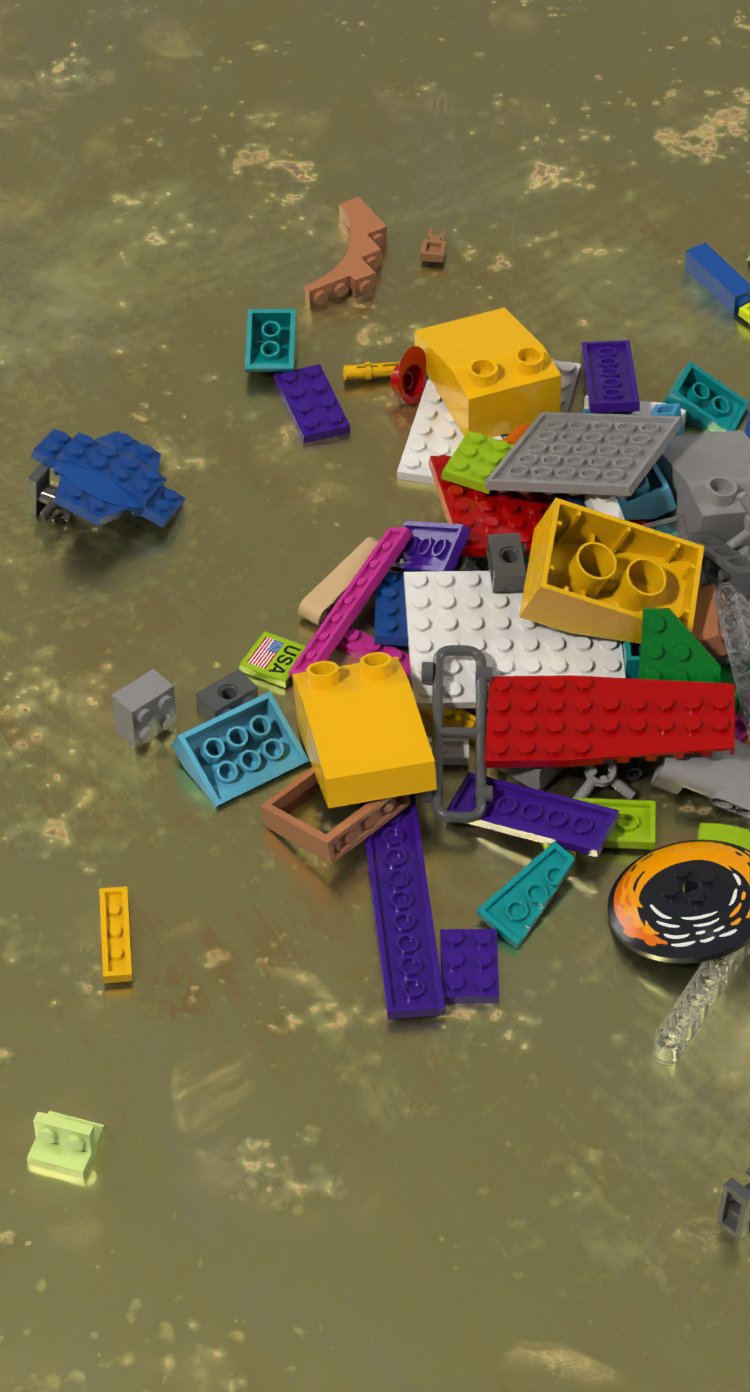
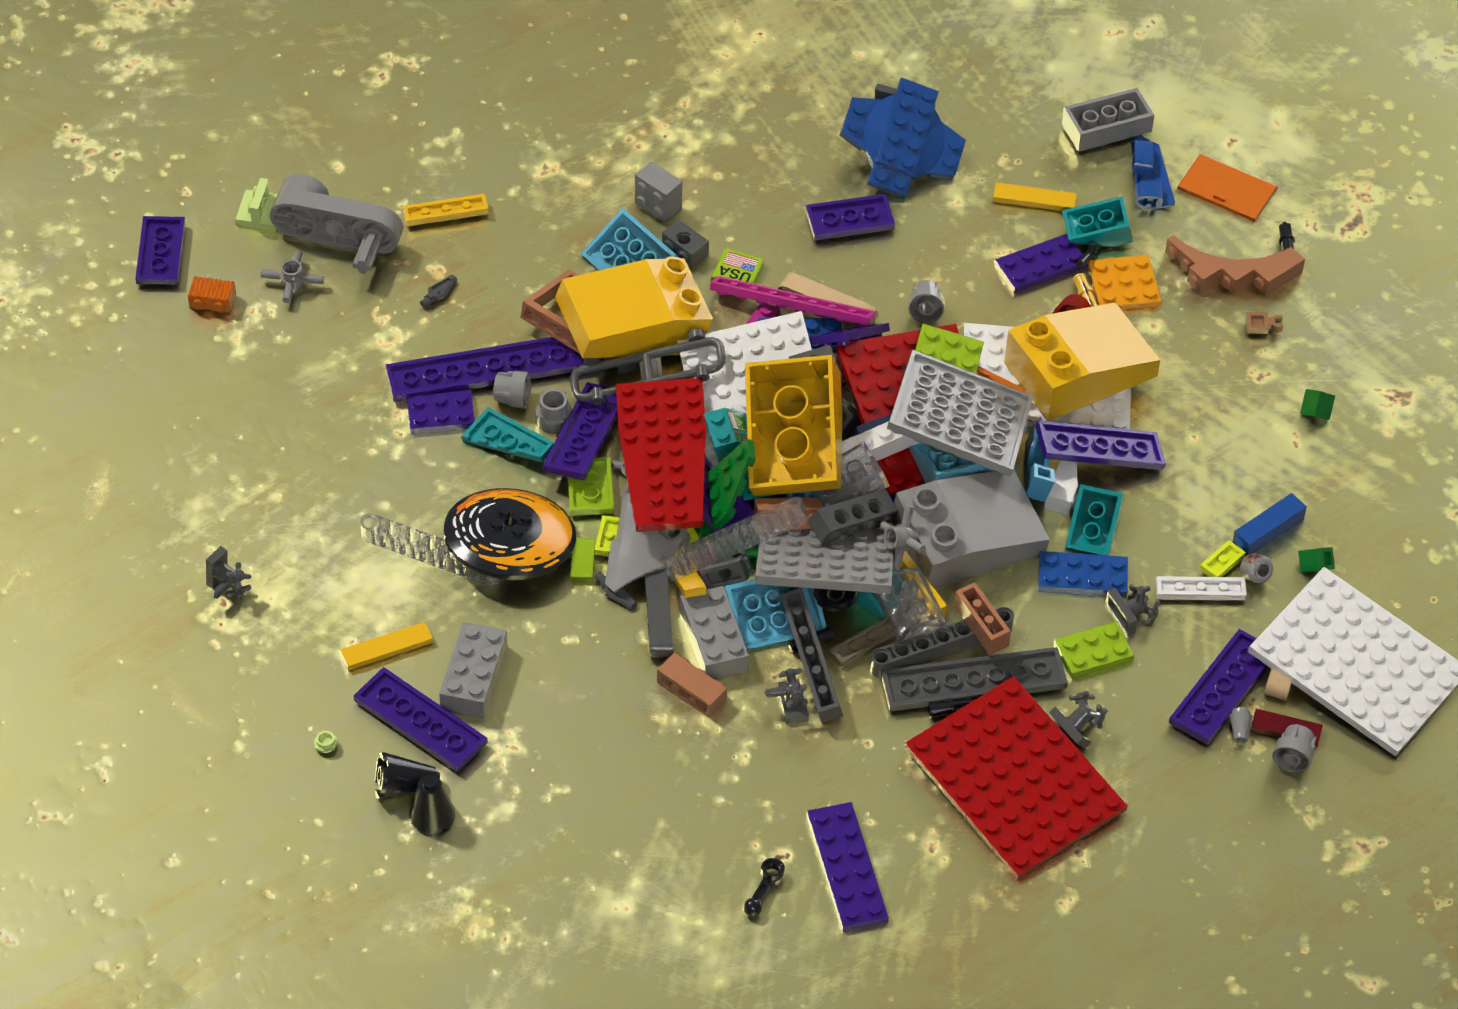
camera: 80 degrees right, 5 degrees up
none -> dark purple plate [135,216,185,285]
none -> orange brick [188,276,236,313]
none -> light grey bar [261,251,324,303]
none -> light grey beam [270,174,404,274]
none -> dark grey piece [420,275,457,308]
none -> light grey piece [493,371,531,408]
none -> light grey piece [535,389,572,433]
none -> neon yellow plate [594,515,619,557]
none -> teal slope [704,407,747,462]
none -> dark purple plate [805,194,895,241]
none -> light grey piece [908,280,945,323]
none -> yellow tile [993,182,1077,211]
none -> light grey brick [1062,88,1154,151]
none -> black bar [1077,241,1101,268]
none -> light orange plate [1087,254,1162,310]
none -> blue panel [1131,135,1175,209]
none -> orange container [1177,154,1278,222]
none -> black axle [1279,222,1295,251]
none -> green panel [1300,389,1335,420]

